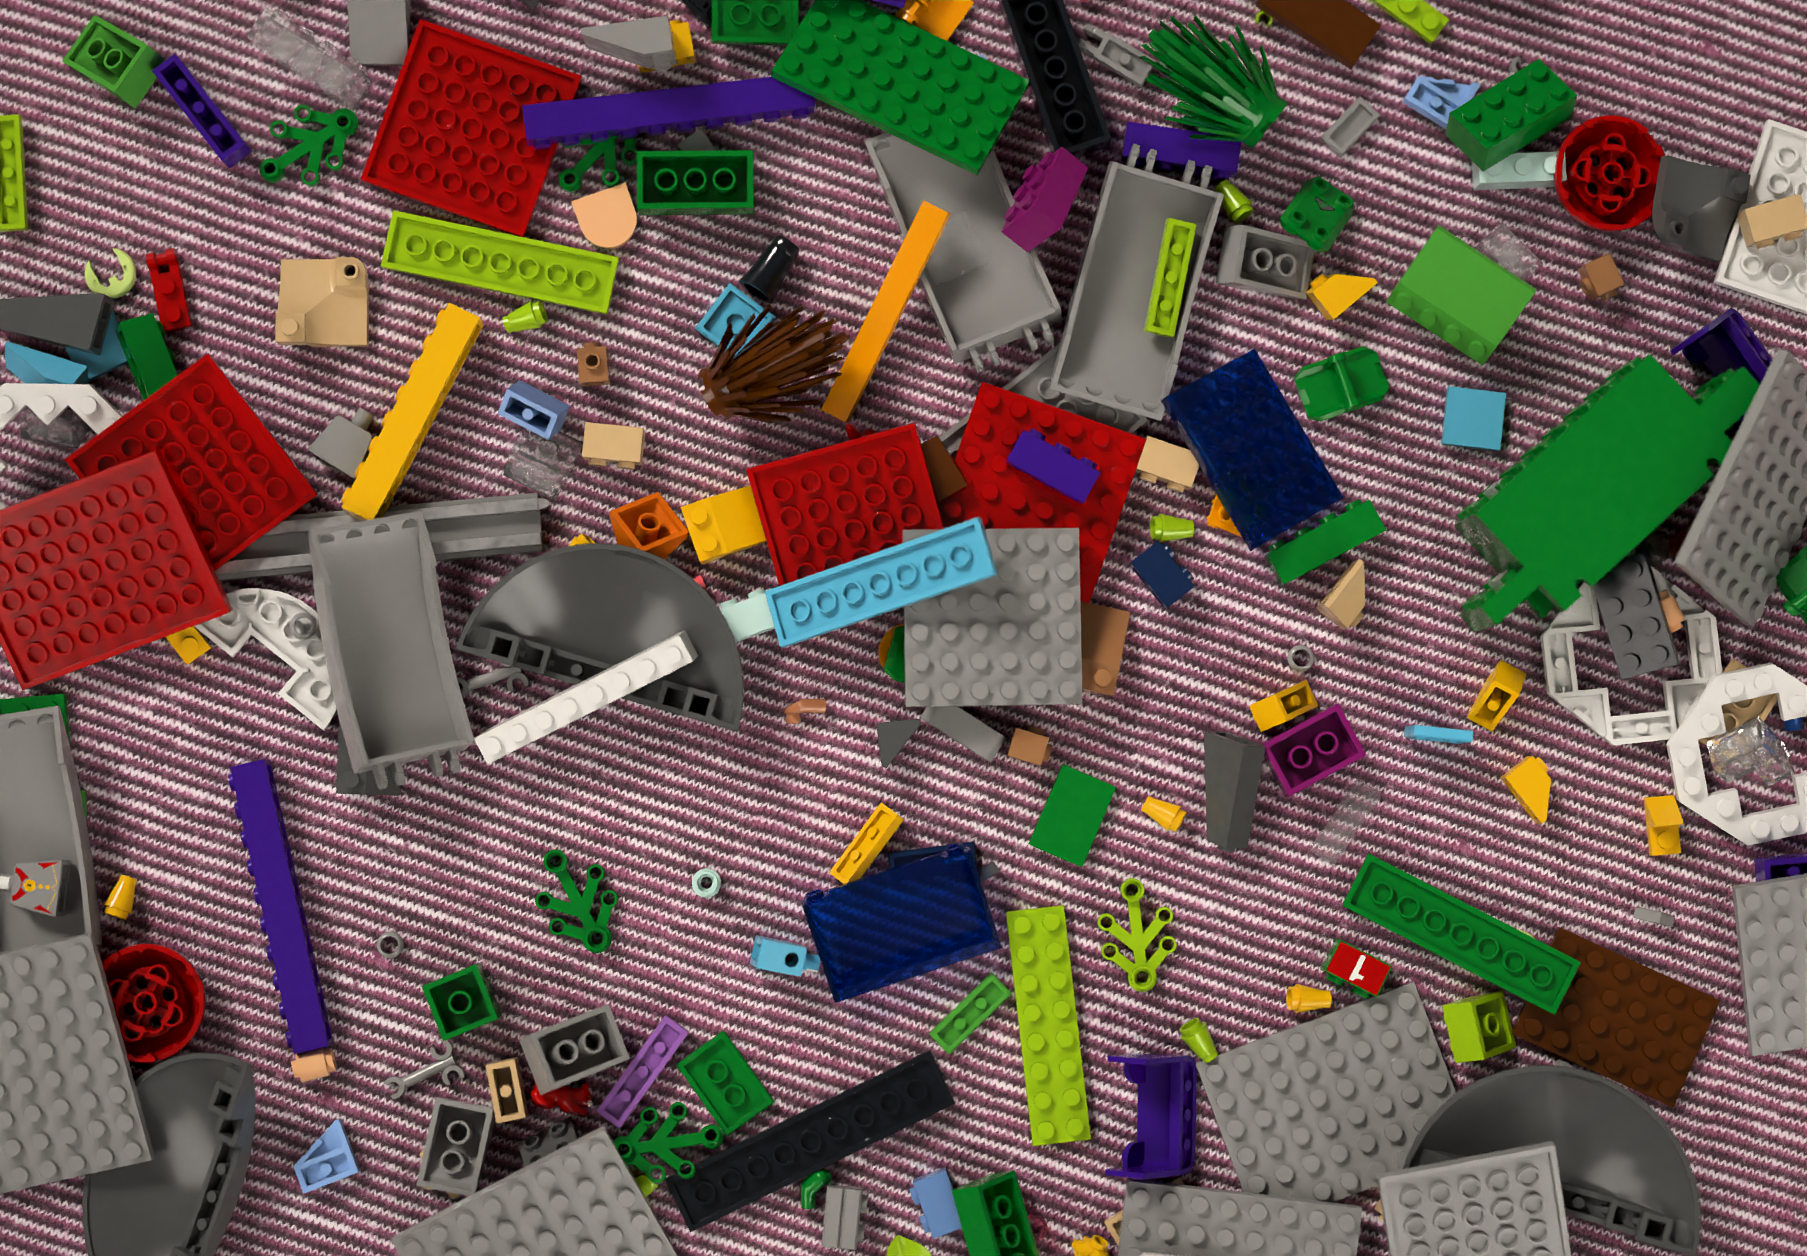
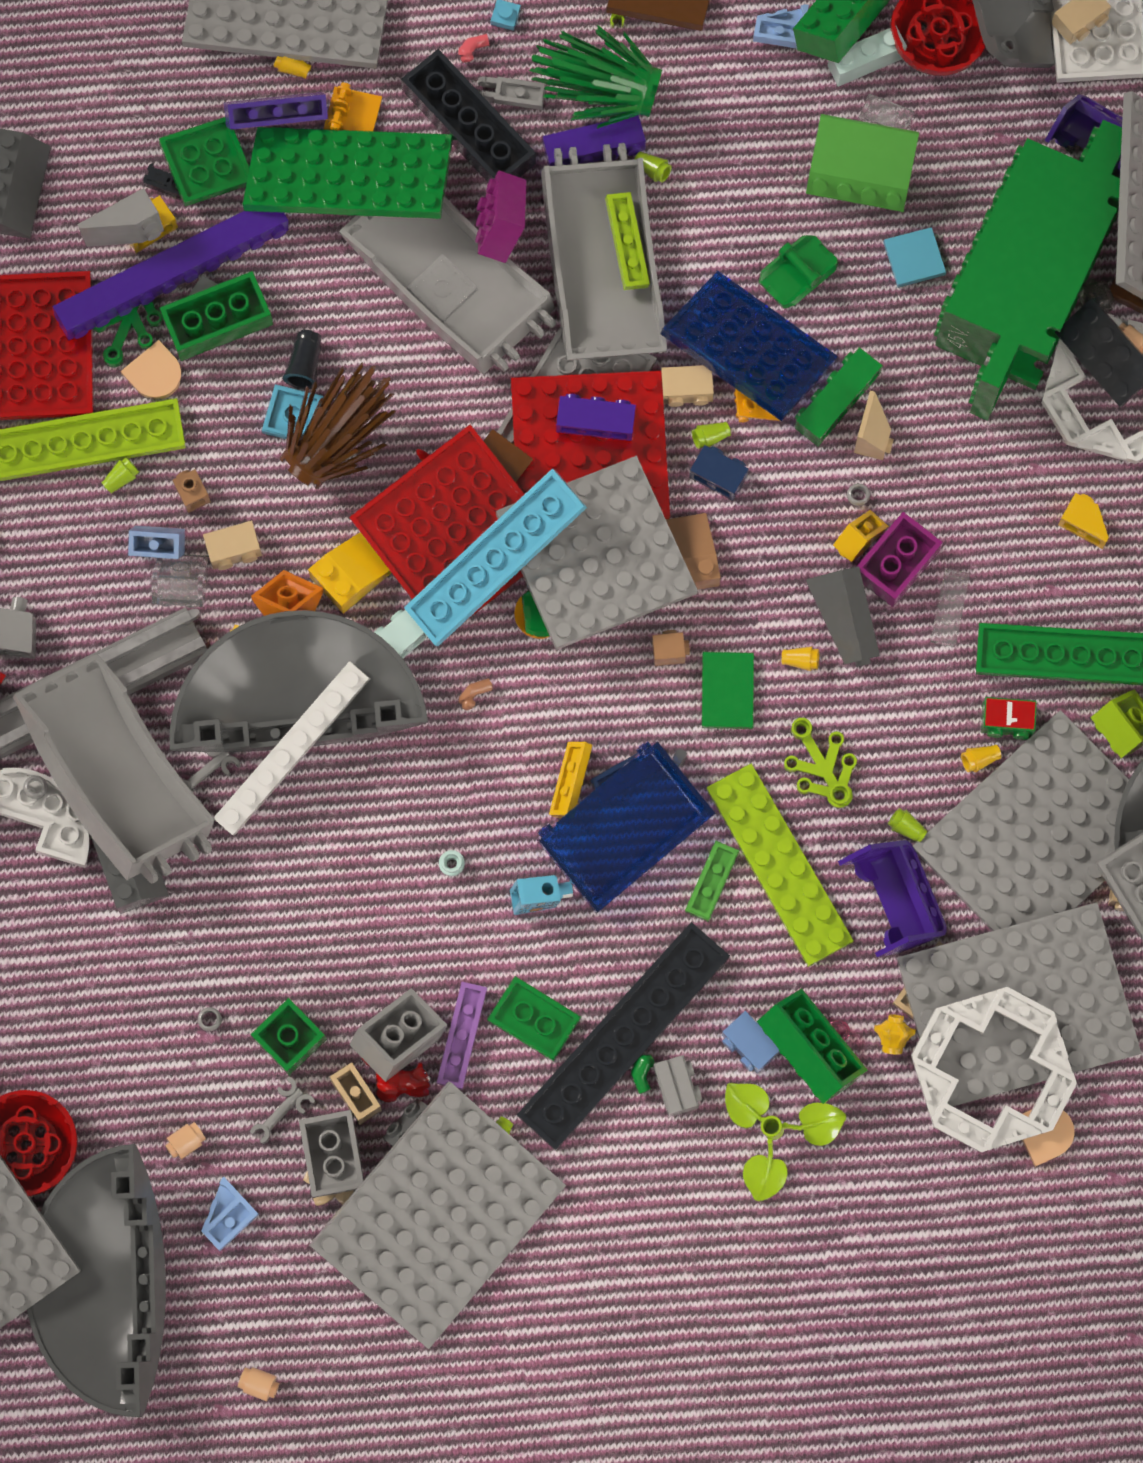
camera: 20 degrees left, 10 degrees down
dark purple brick [228,759,334,1054] -> none
yellow brick [341,303,484,521] -> none
green plant [535,849,619,953] -> none
green plant [613,1102,724,1184] -> none
light orange tile [821,200,951,423] -> none
dark grey slope [876,719,922,768] -> none
light grey beam [920,706,1007,763] -> none
light grey slope [1216,225,1314,300] -> none
green shield [1280,176,1354,253] -> none
yellow slope [1306,274,1378,320] -> none
light grey tile [1320,96,1381,159] -> none
medium azure tile [1404,725,1473,744] -> none
yellow slope [1467,660,1526,731] -> none
medium nougat brick [1578,253,1624,302] -> none

